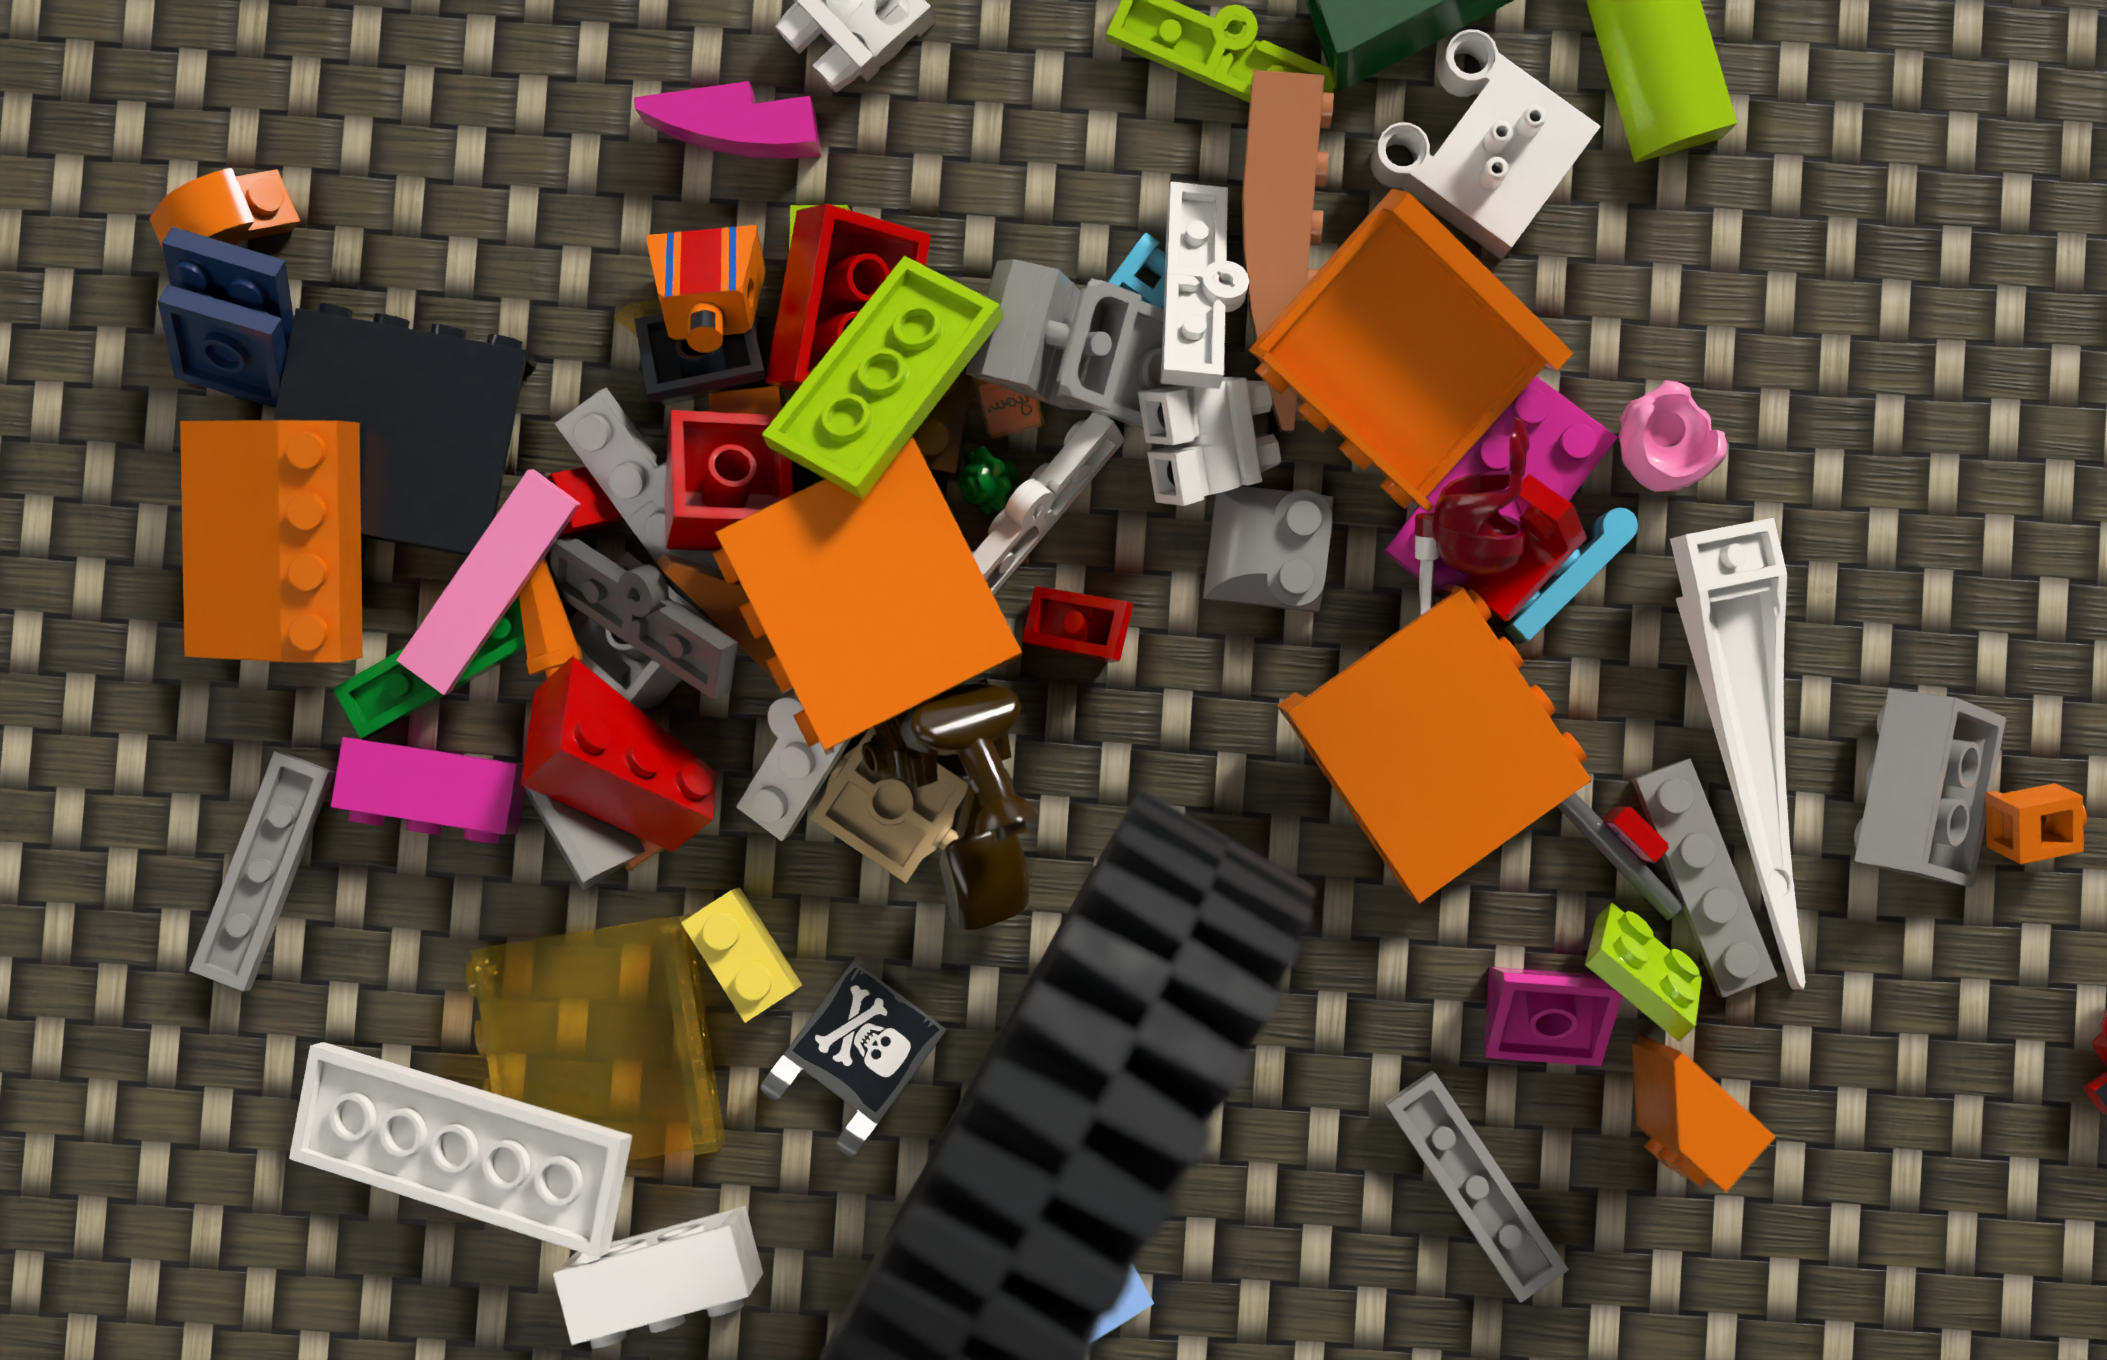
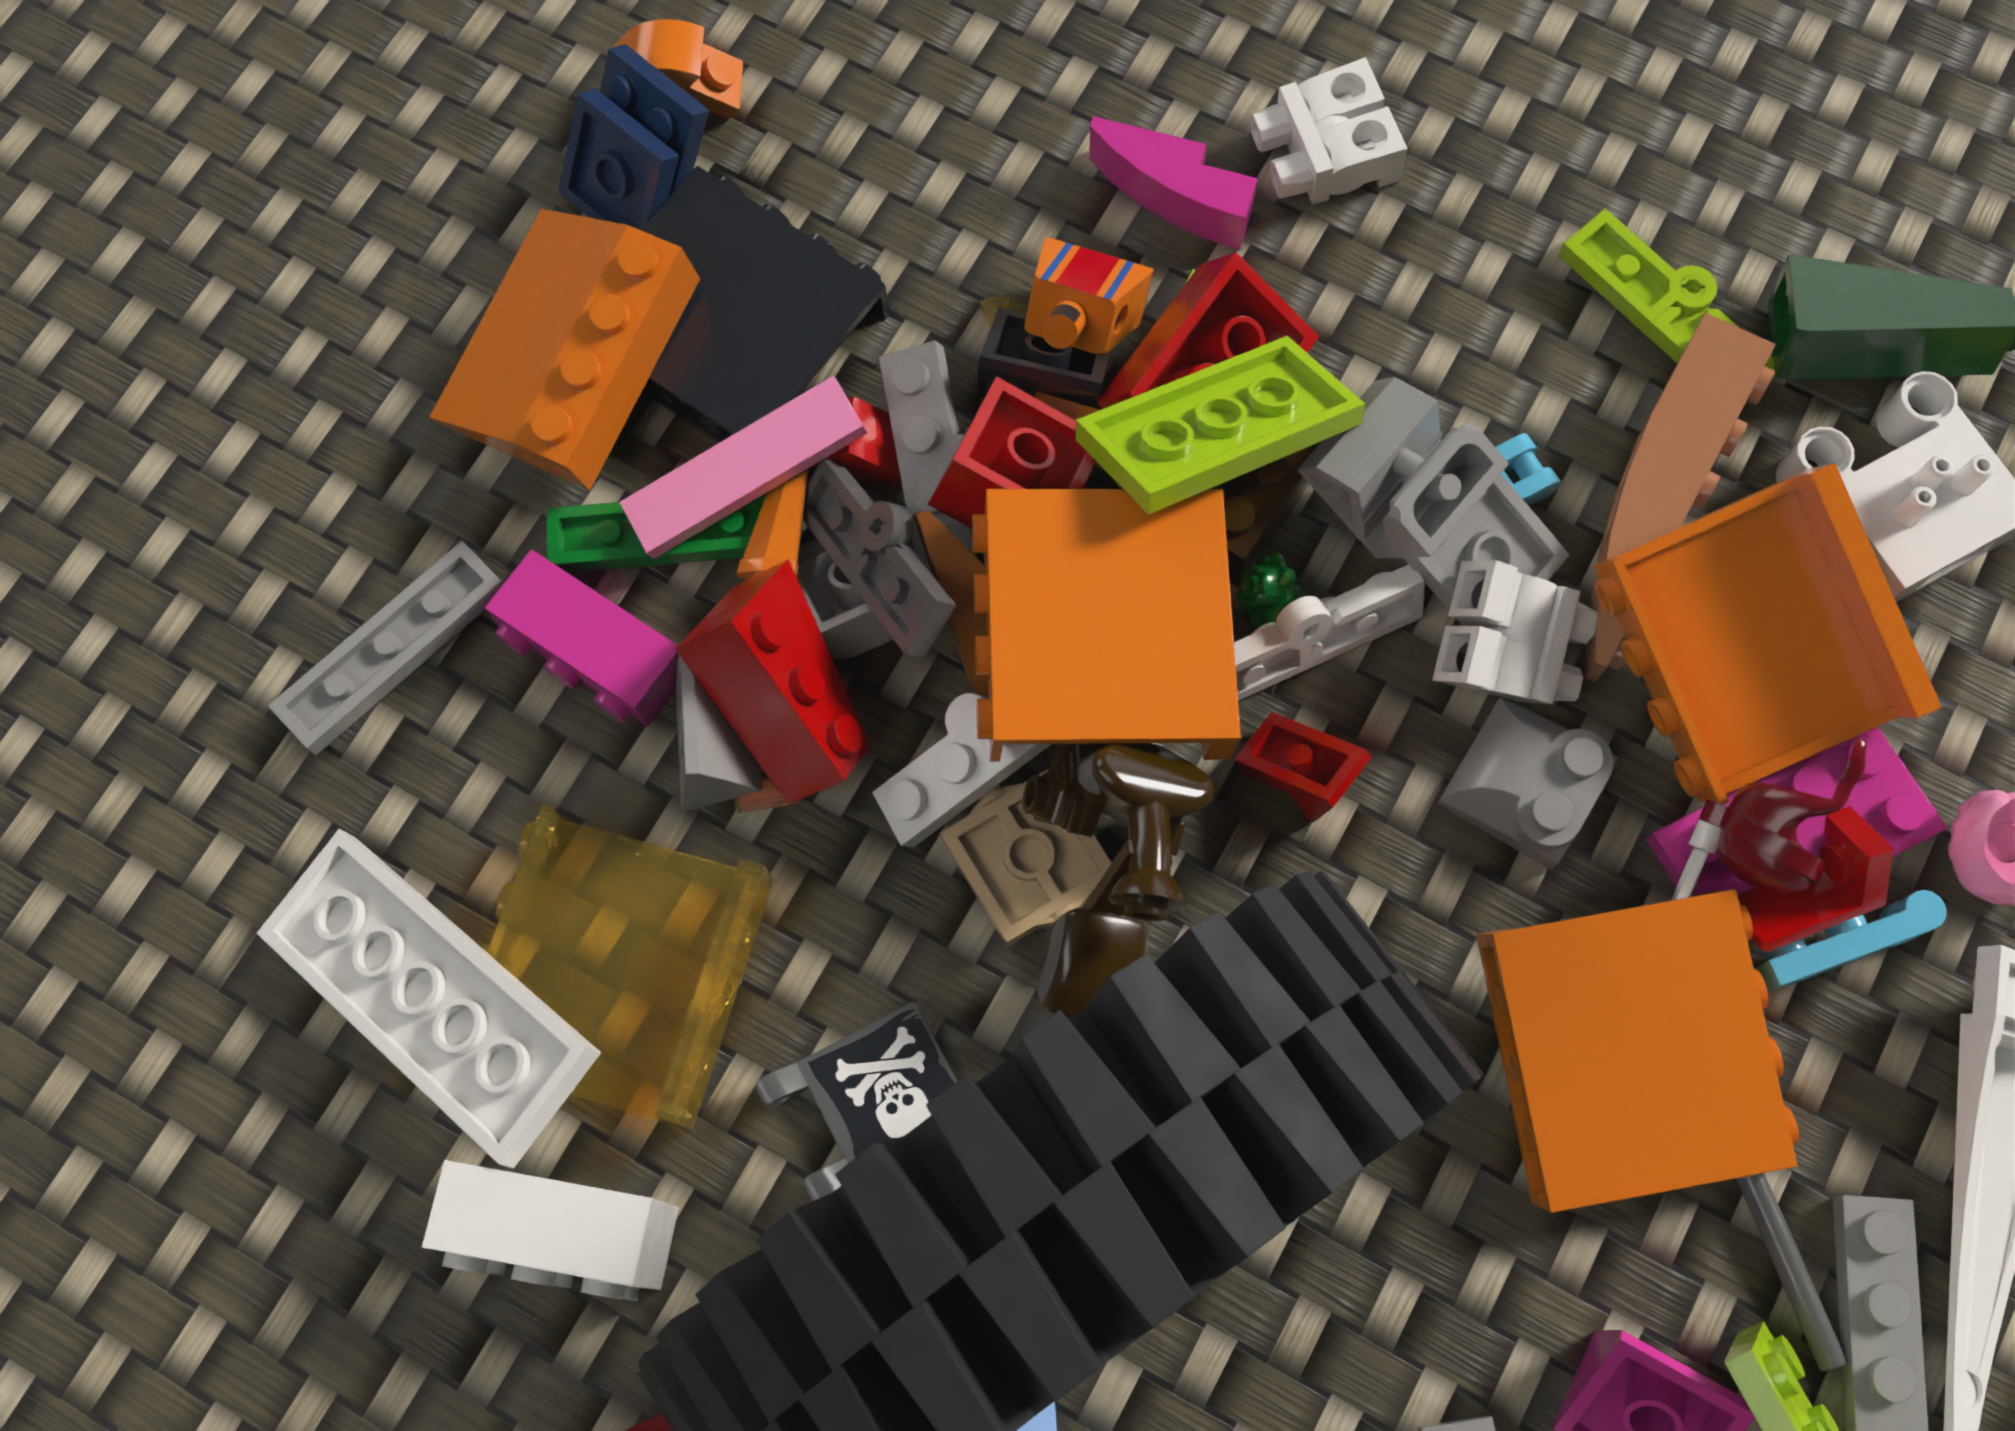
camera: 25 degrees right, 15 degrees down
light yellow brick [681,888,802,1023] -> none
tile [975,380,1045,440] -> none
white hinge [1161,182,1249,389] -> none
red tile [1602,806,1669,863] -> none

